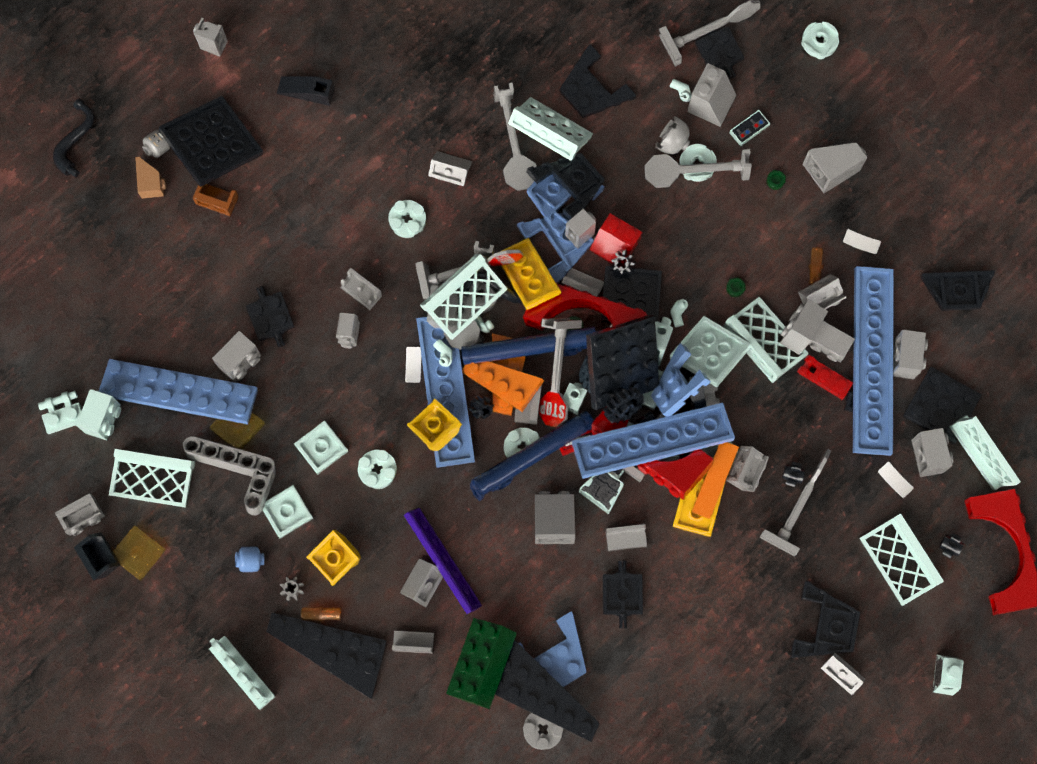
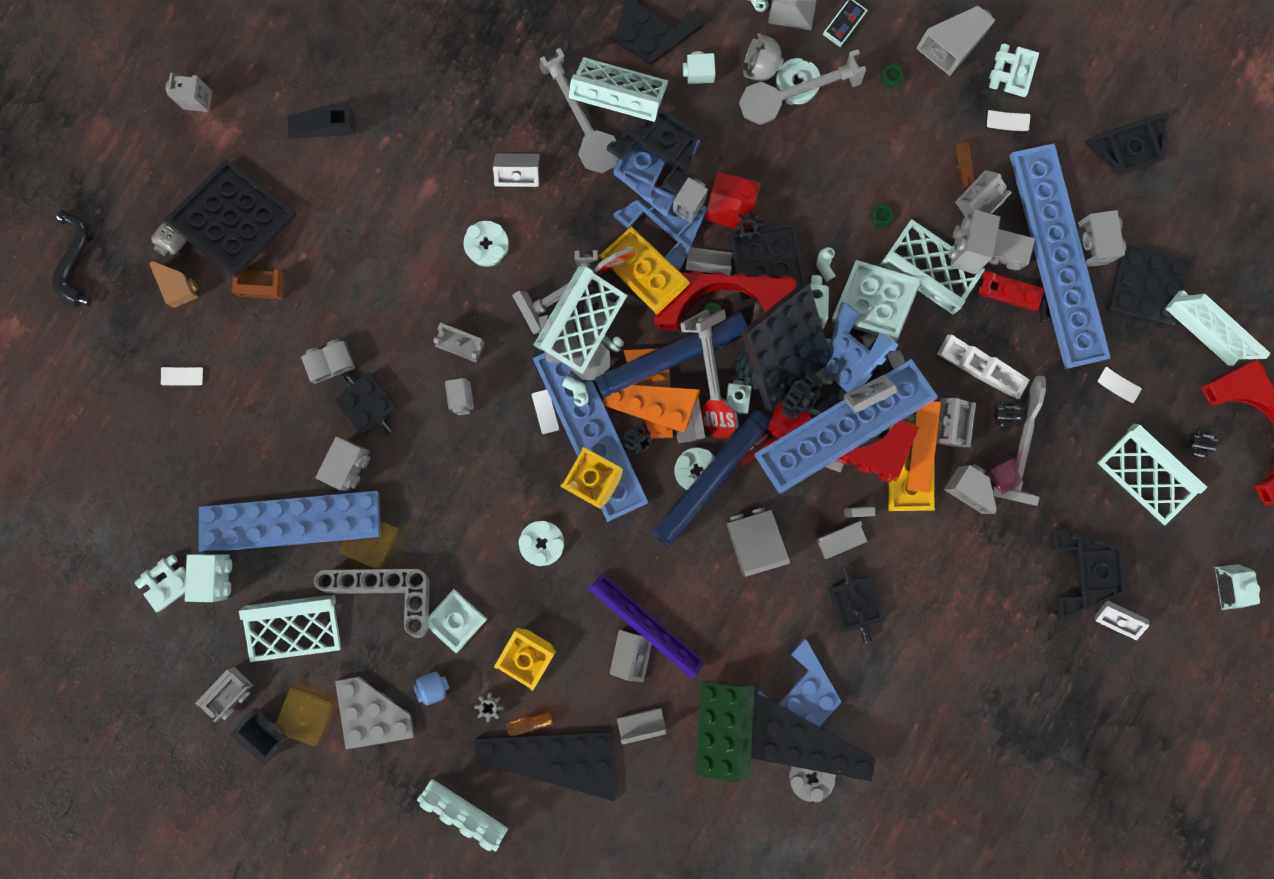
camera: 15 degrees left, 10 degrees up
light aqua tile [294,420,348,475] -> none
torso [579,469,624,514] -> none
light grey brick [911,428,953,477] -> none
none -> white sticker [161,367,203,385]
none -> light grey brick [301,339,356,384]
none -> light grey plate [335,676,415,749]
none -> light aqua brick [683,51,715,84]
none -> light grey plate [844,374,897,413]
none -> light grey tile [844,507,875,517]
none -> white slope [937,335,1029,399]
none -> light grey slope [944,464,997,514]
none -> clear pink slope [984,458,1021,494]
none -> light aqua plate [989,44,1039,97]

